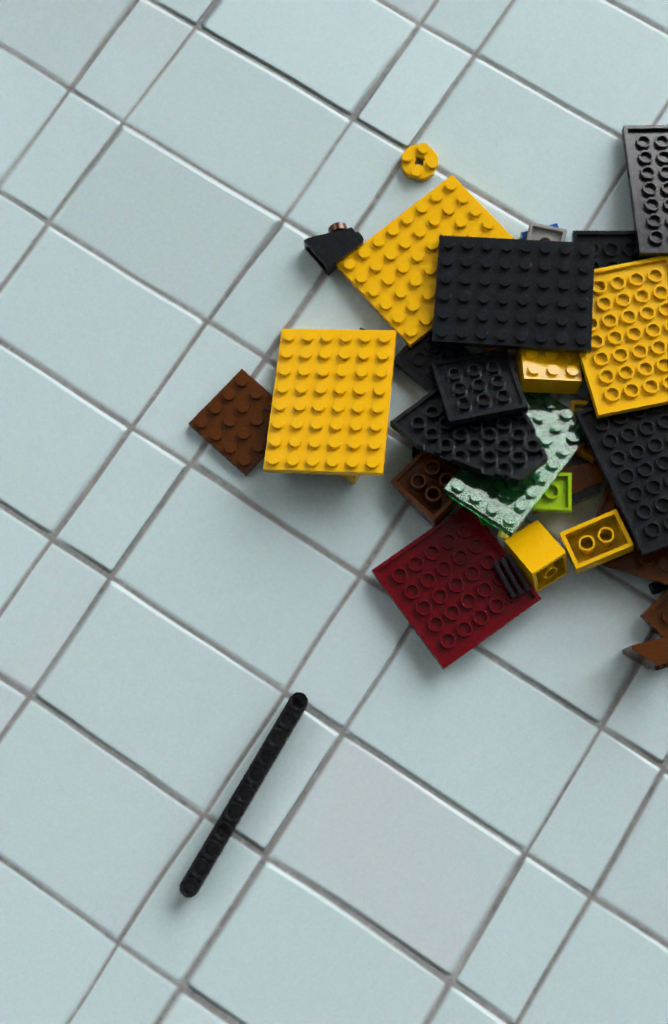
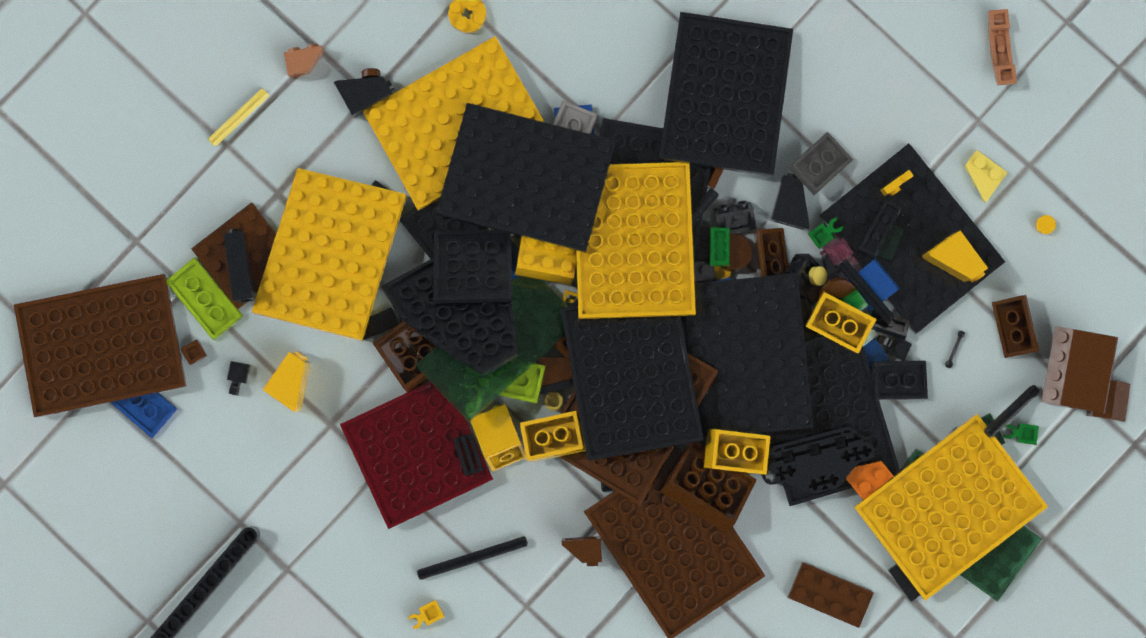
camera: 10 degrees right, 10 degrees up
none -> reddish brown plate [14,274,187,418]
none -> blue tile [110,393,178,438]
none -> lime tile [166,257,244,340]
none -> reddish brown plate [181,339,208,365]
none -> light yellow axle [208,88,269,146]
none -> black slope [223,228,257,303]
none -> black plate [227,361,251,396]
none -> yellow slope [263,351,310,412]
none -> nougat slope [284,44,325,78]
none -> black tile [363,307,399,340]
none -> yellow plate [408,599,445,629]
none -> black axle [417,536,528,580]
none -> light yellow tile [544,392,564,411]

